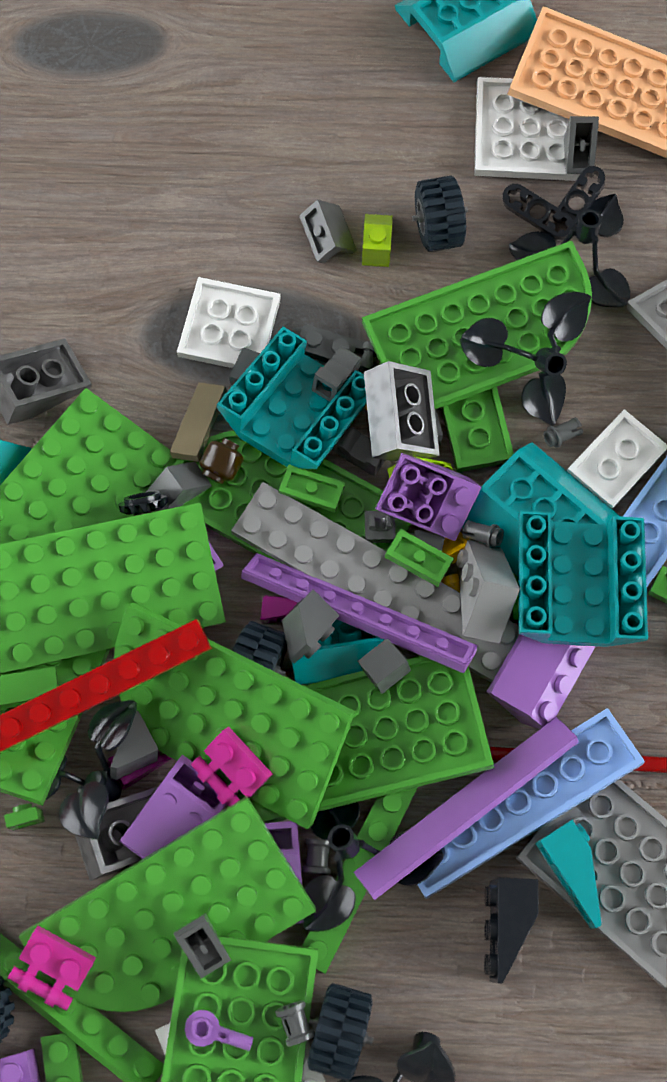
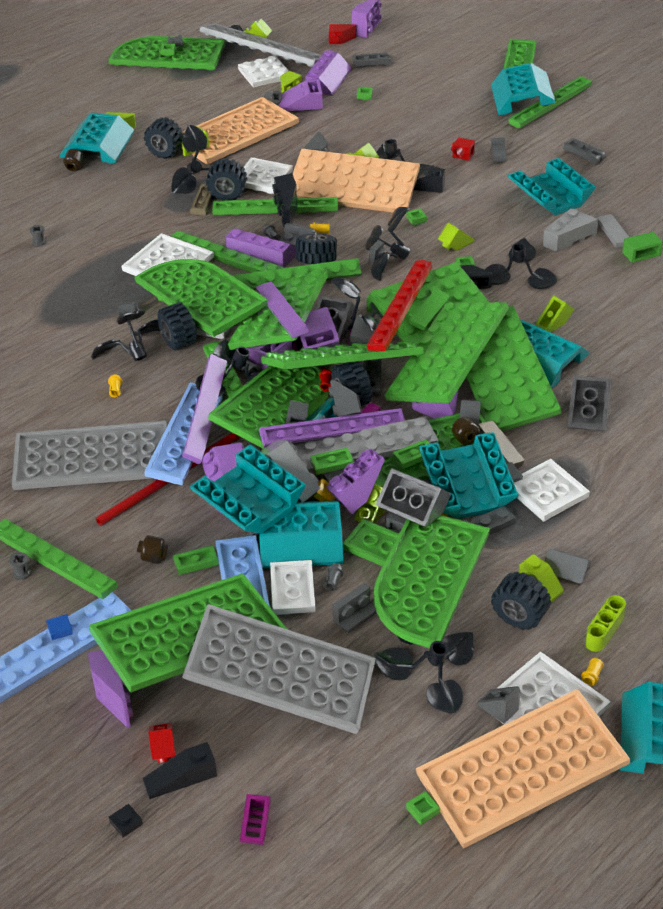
camera: 135 degrees right, 30 degrees down
dark pink plate [7,925,96,1011] -> none
black gear [118,491,168,515] -> none
dark grey slope [173,913,231,978] -> none
medium lavender plate [185,1010,254,1051] -> none
dark pink plate [191,726,273,807] -> none
dark grey bush [275,1000,315,1046] -> none
dark grey leg [312,346,362,402] -> none
black plant [460,292,591,426] -> none
dark grey pin [463,520,504,548] -> none
black slope [484,877,539,983] -> none
black beam [502,166,605,241] -> none
teal slope [535,820,602,929] -> none
none -> yellow pin [108,374,123,398]
none -> medium lavender tile [256,281,309,338]
none -> dark grey bracket [333,583,377,633]
none -> yellow pin [581,658,604,687]
none -> lime beam [585,595,626,652]

